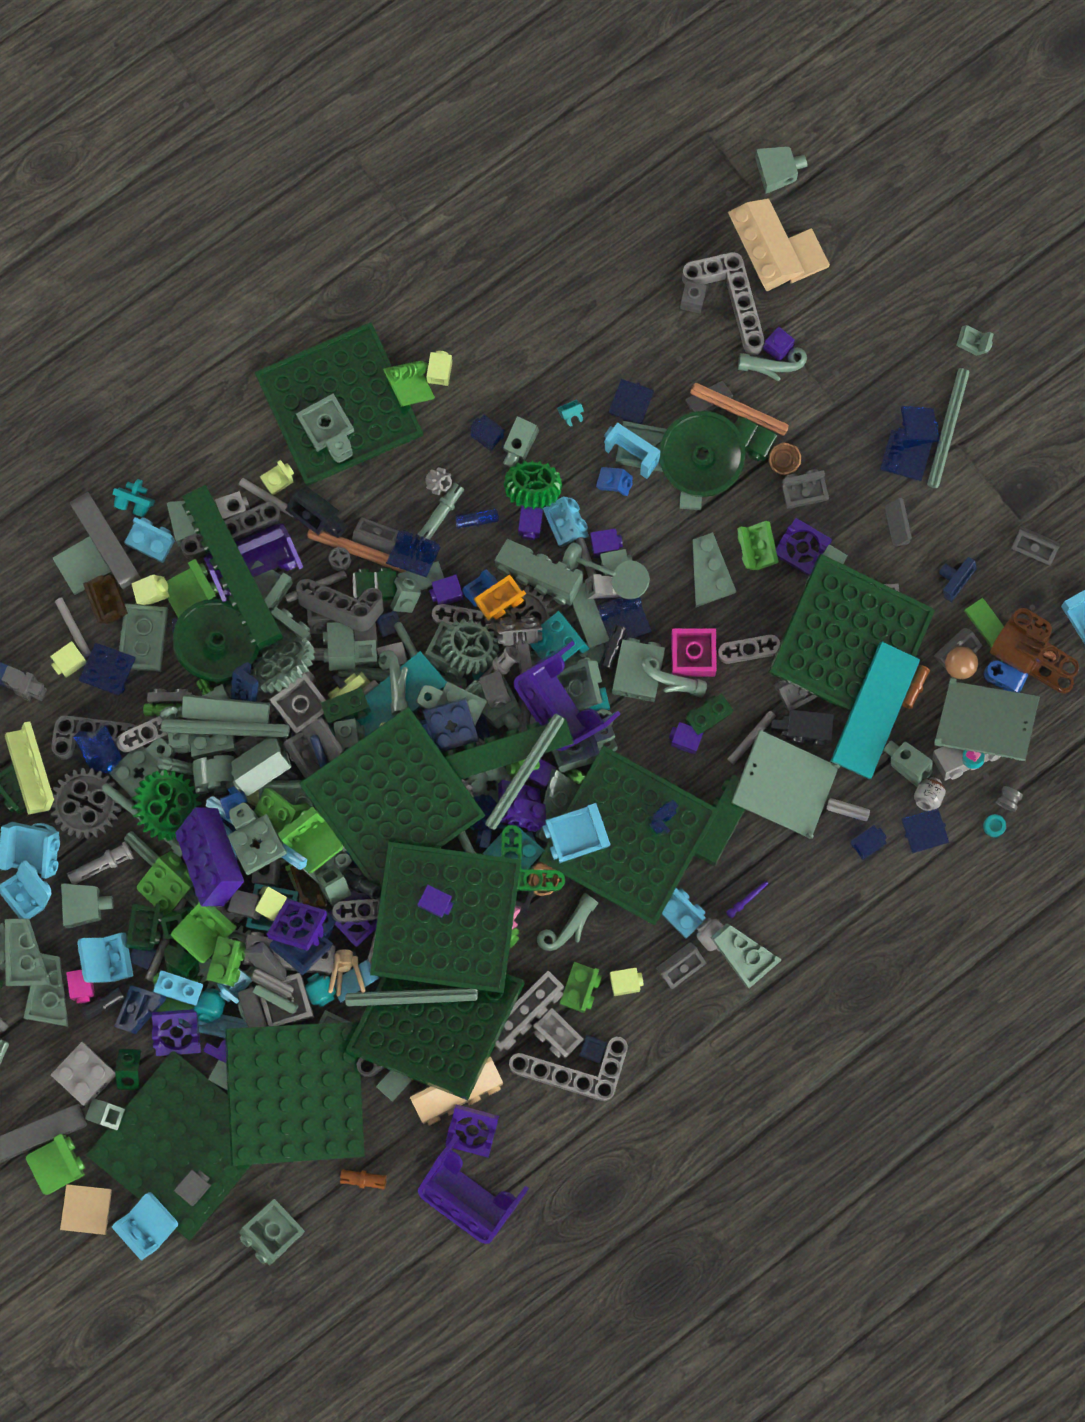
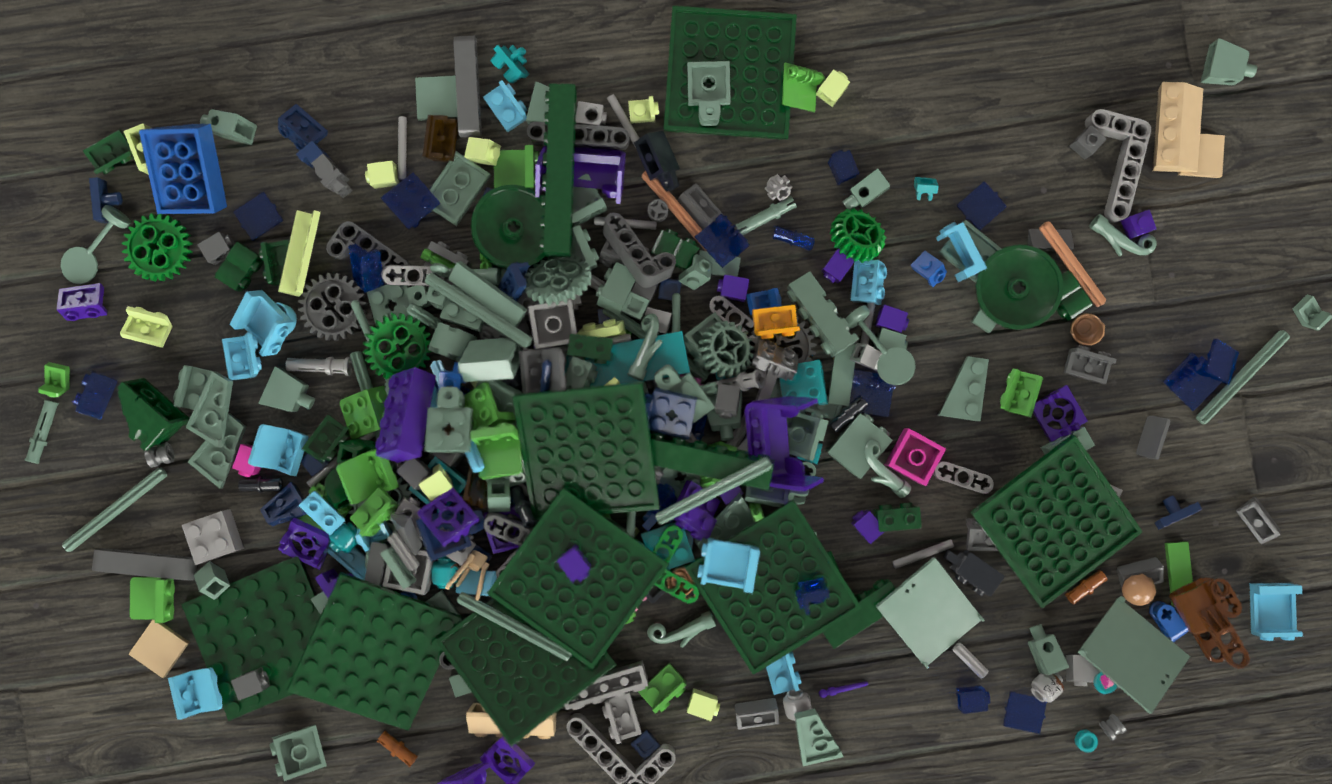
camera: 30 degrees right, 10 degrees up
dark green bracket [115,1049,141,1090] -> none
teal tile [831,642,920,779] -> none

